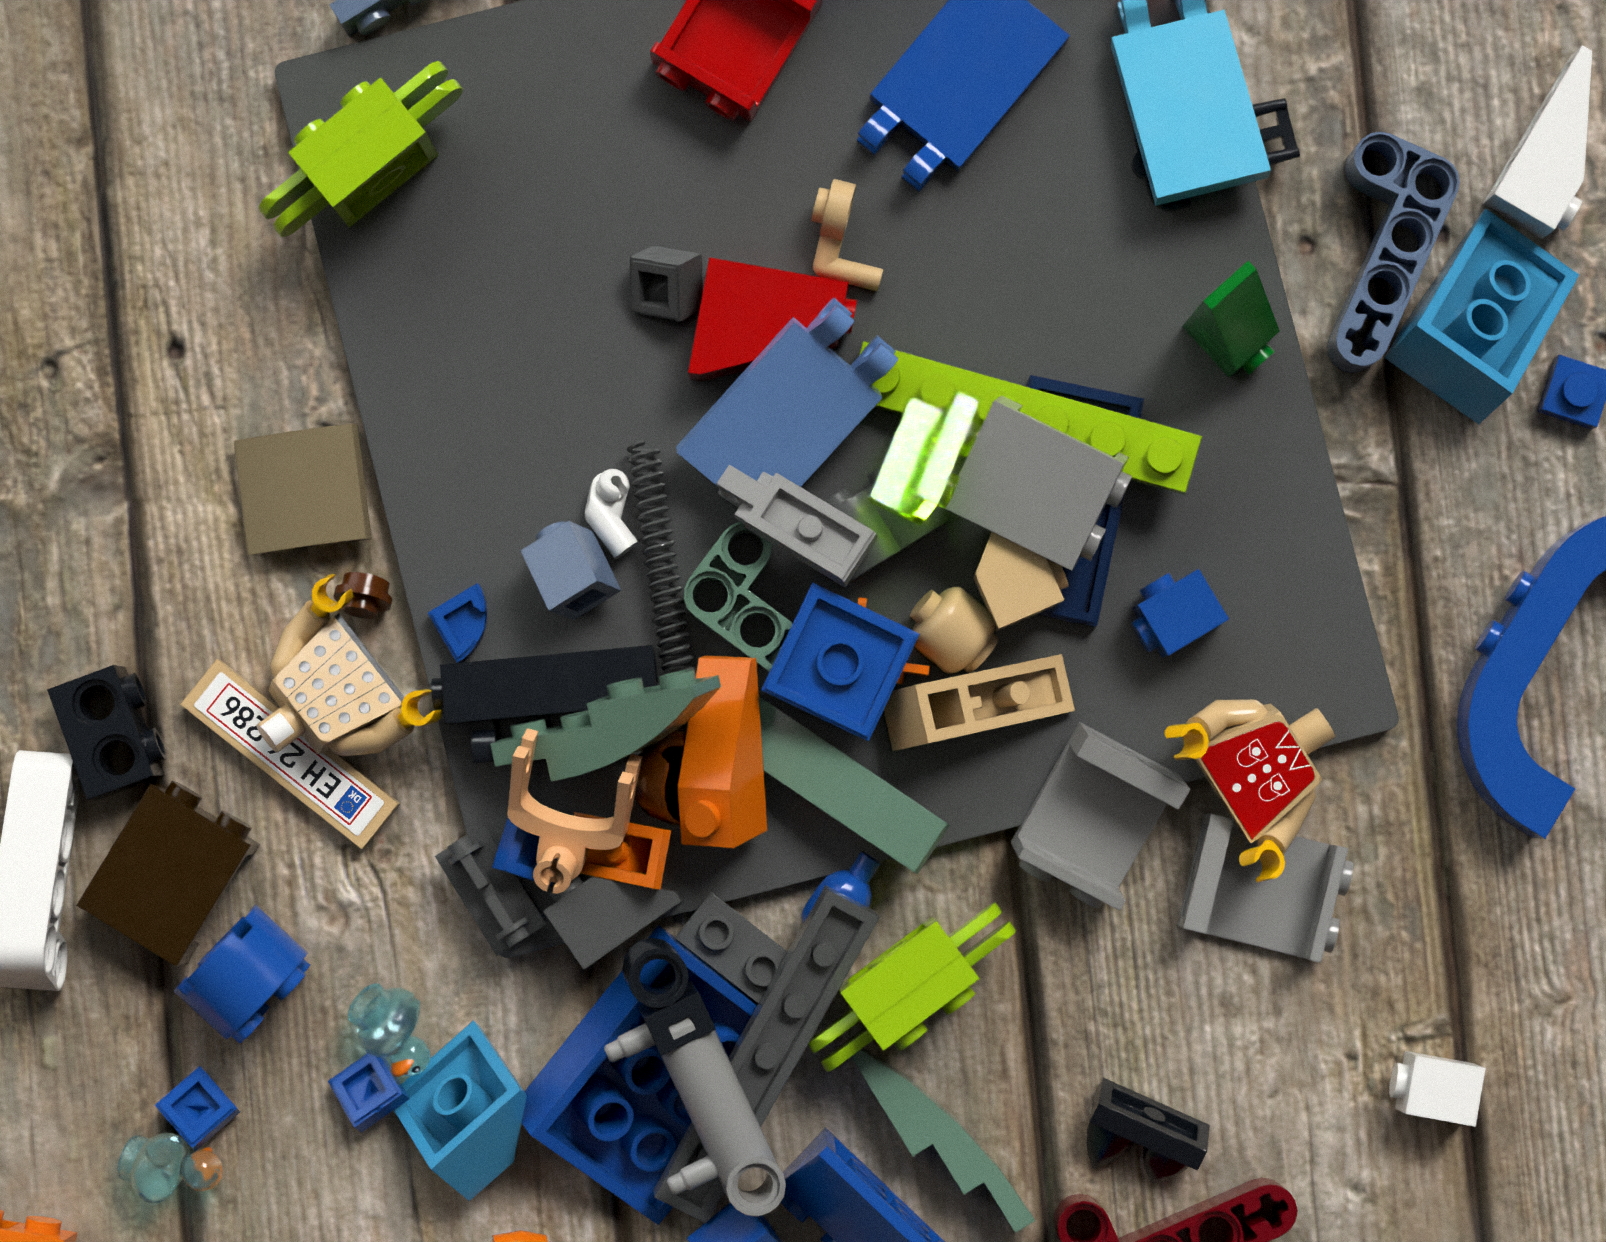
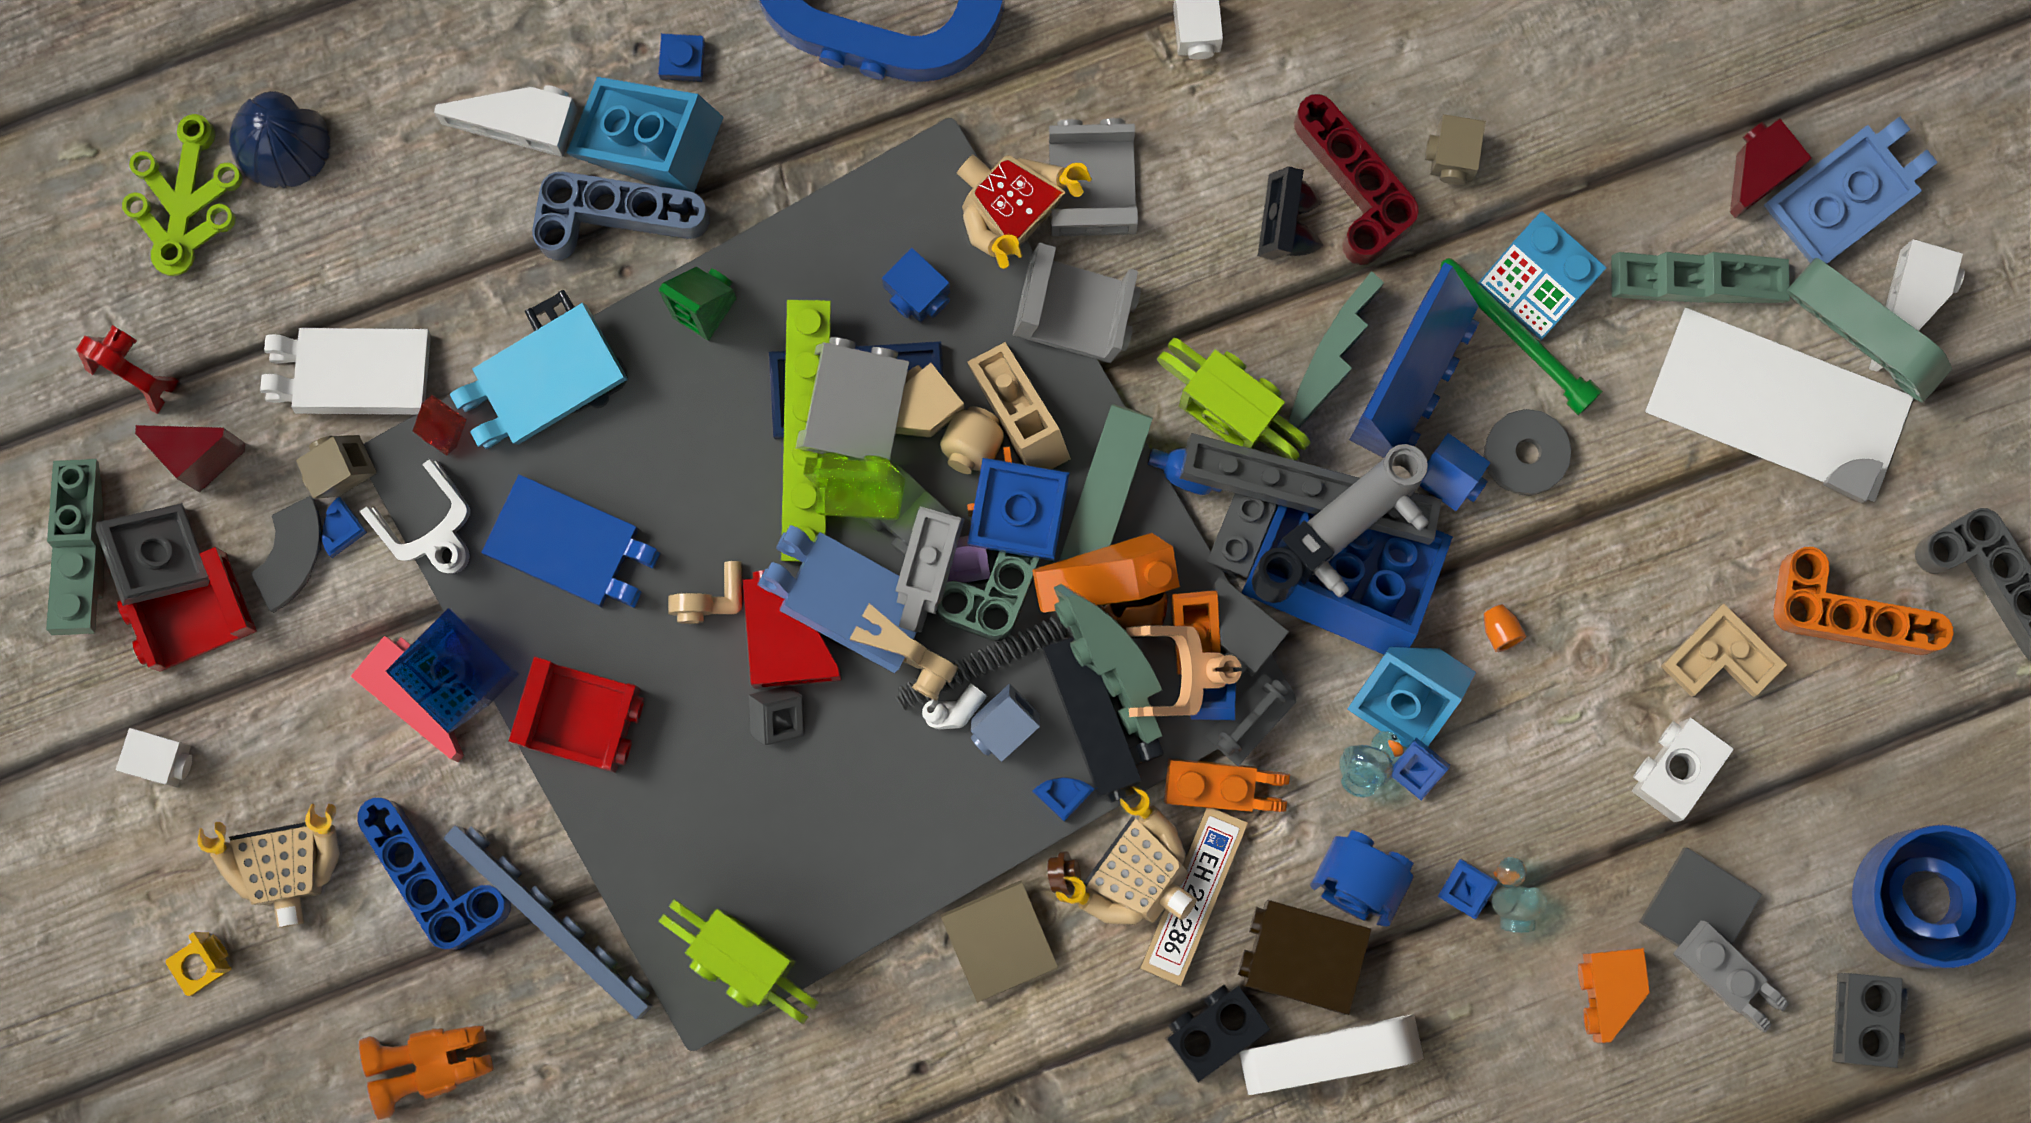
camera: 105 degrees left, 5 degrees down
none -> tan piece [850,603,958,701]
none -> lavender plate [947,536,990,583]
none -> orange hinge [1164,759,1290,812]

